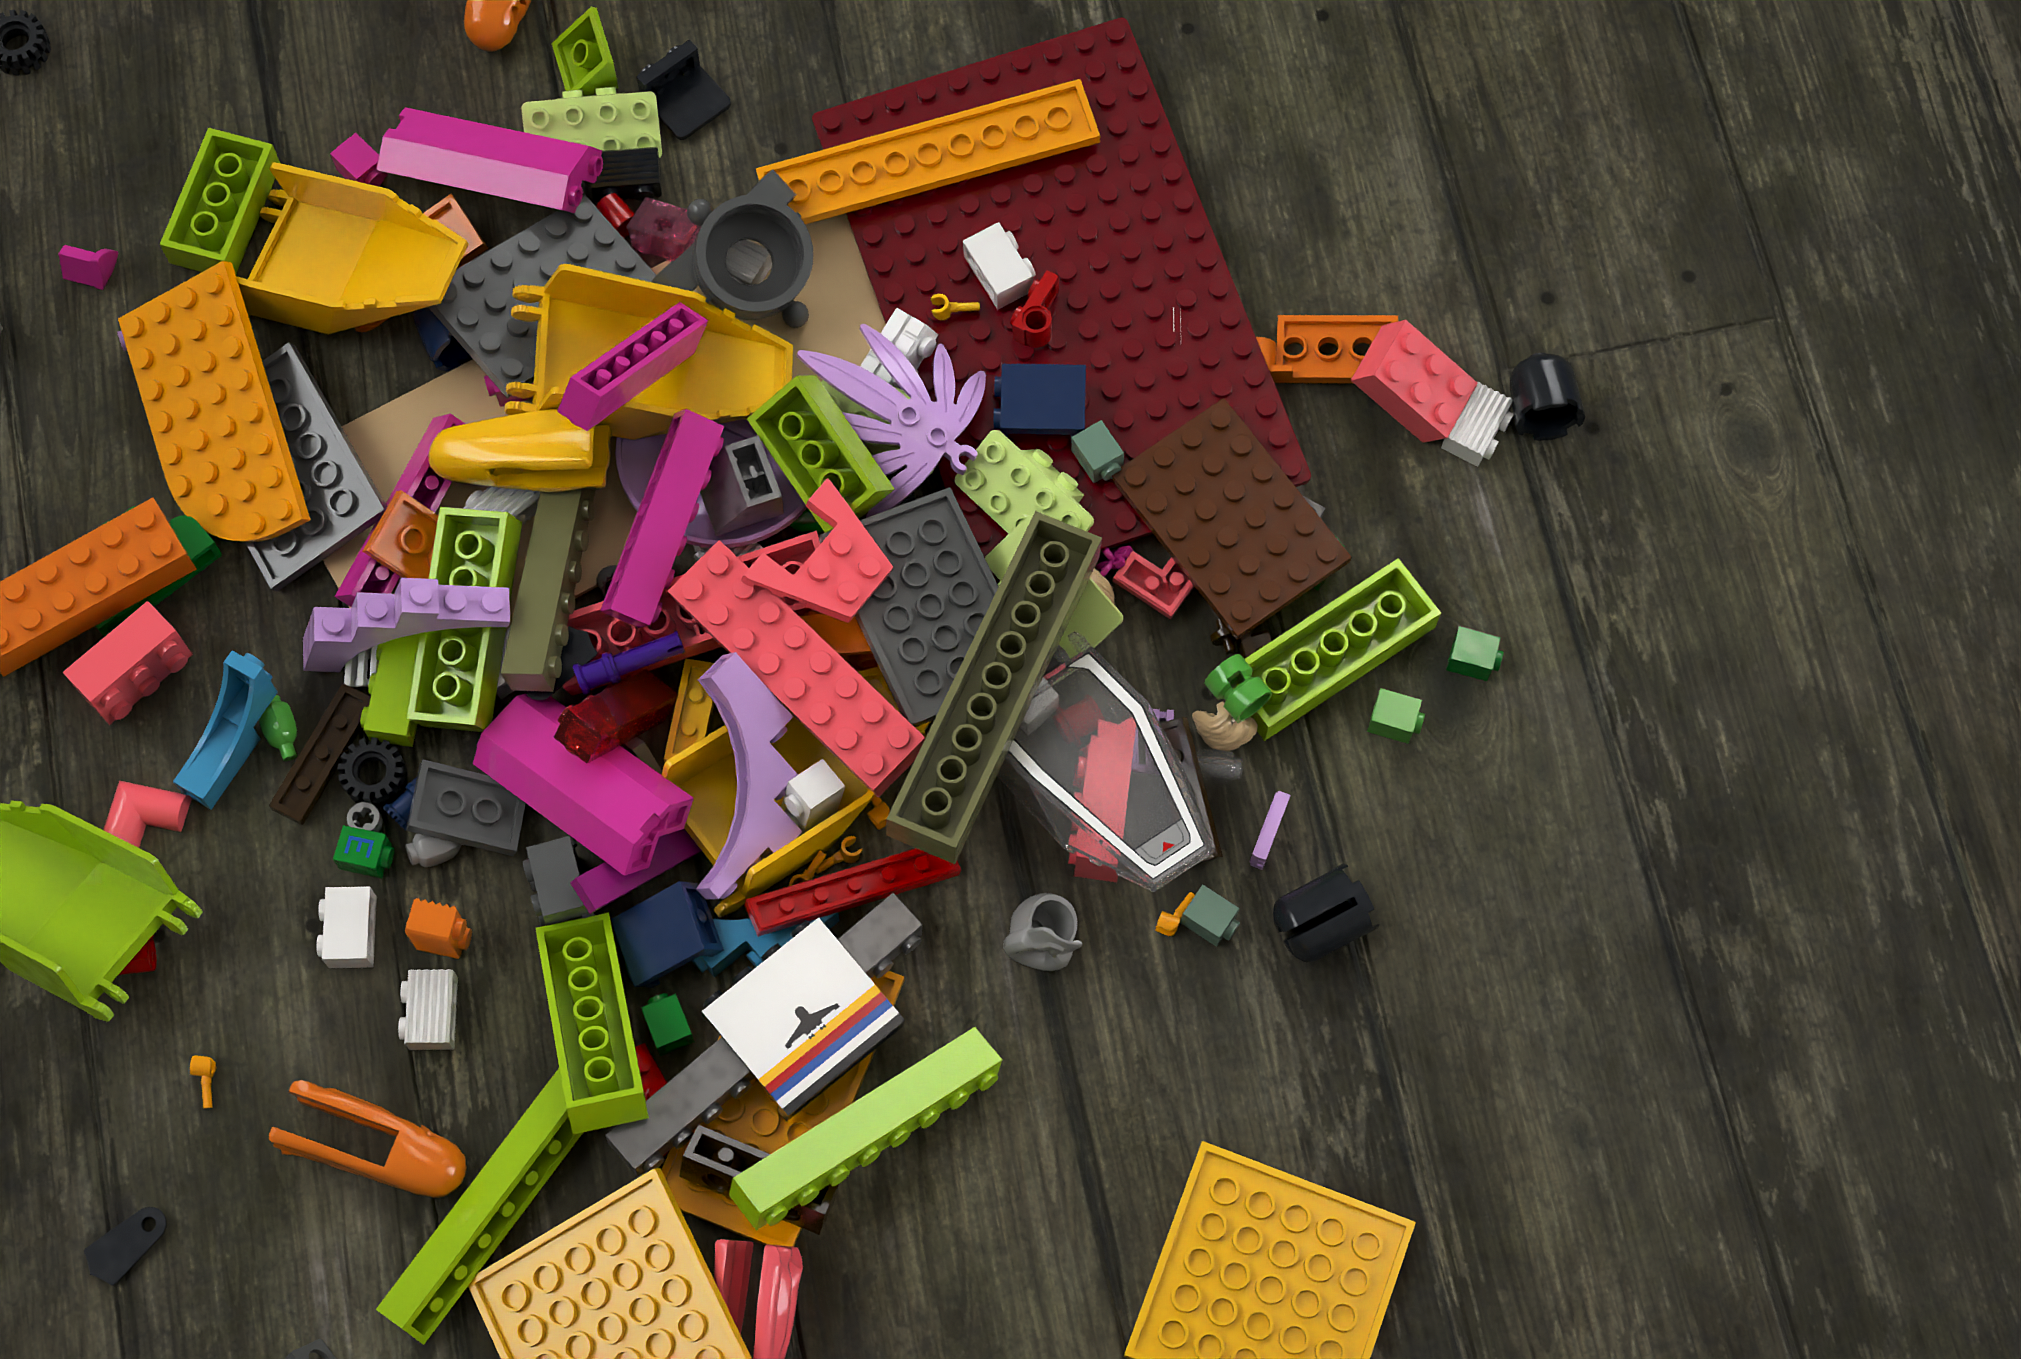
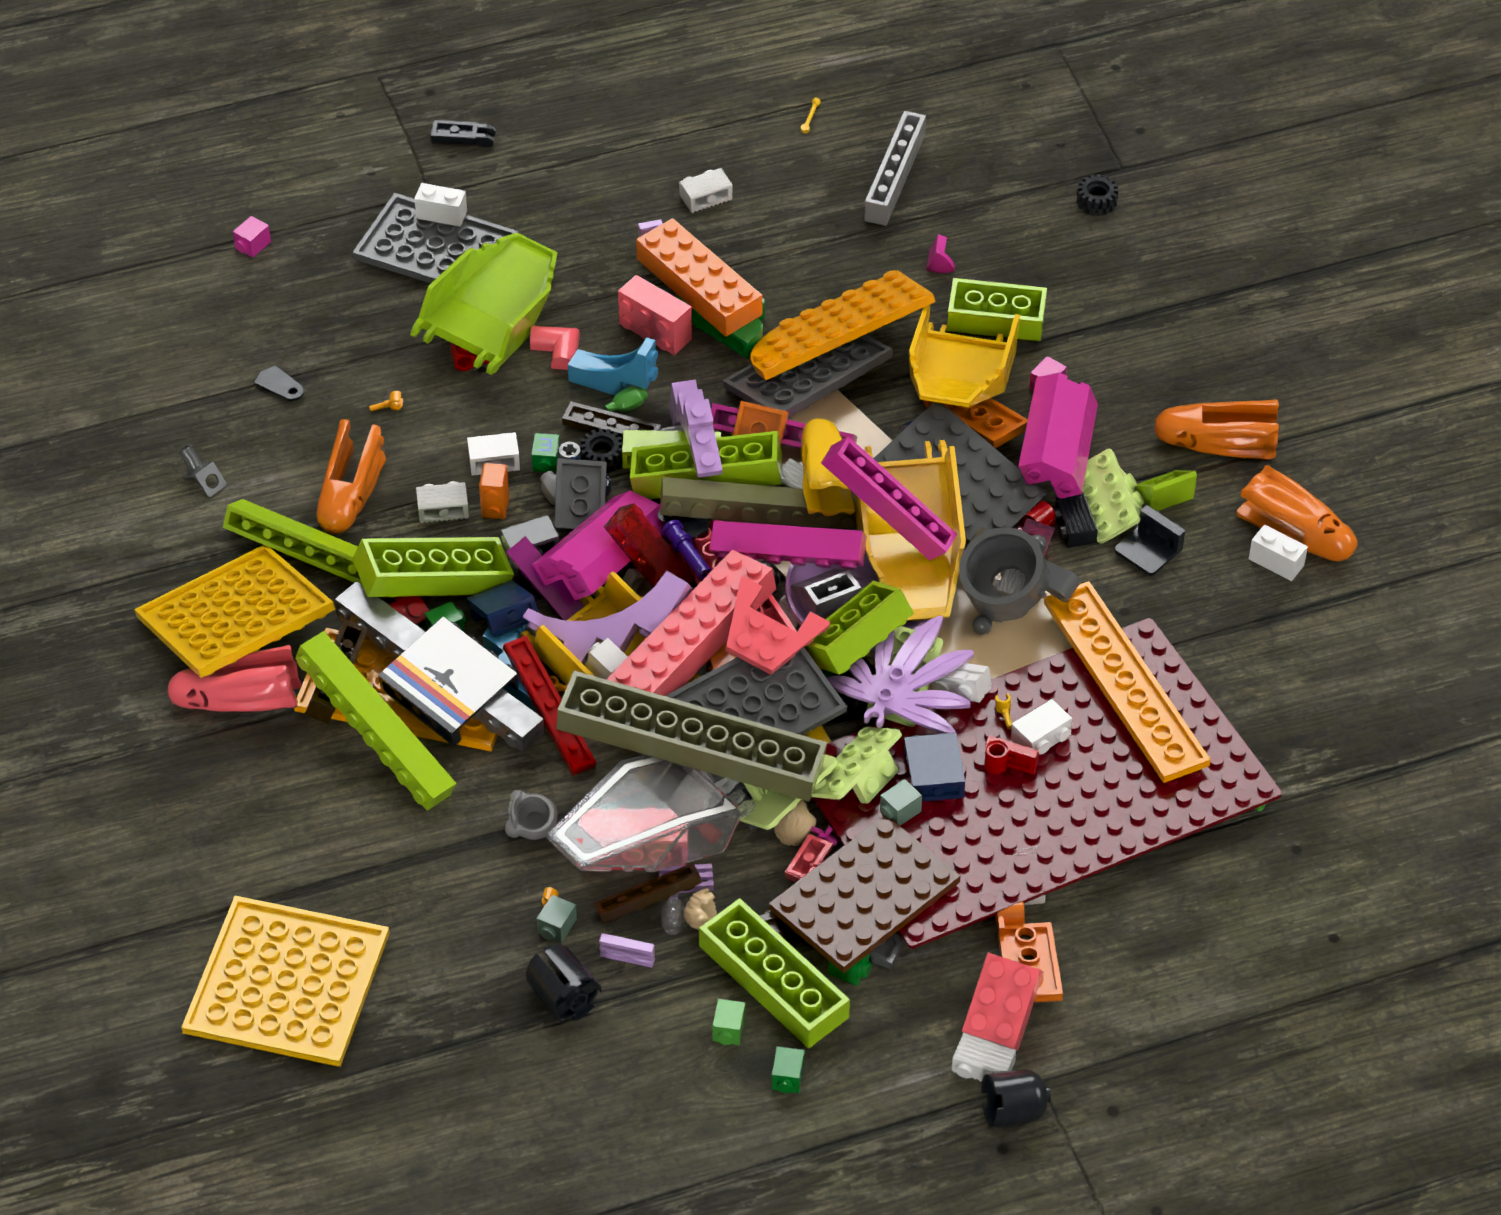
camera: 85 degrees right, 20 degrees down
bright green wheel [1204,654,1273,723] -> none

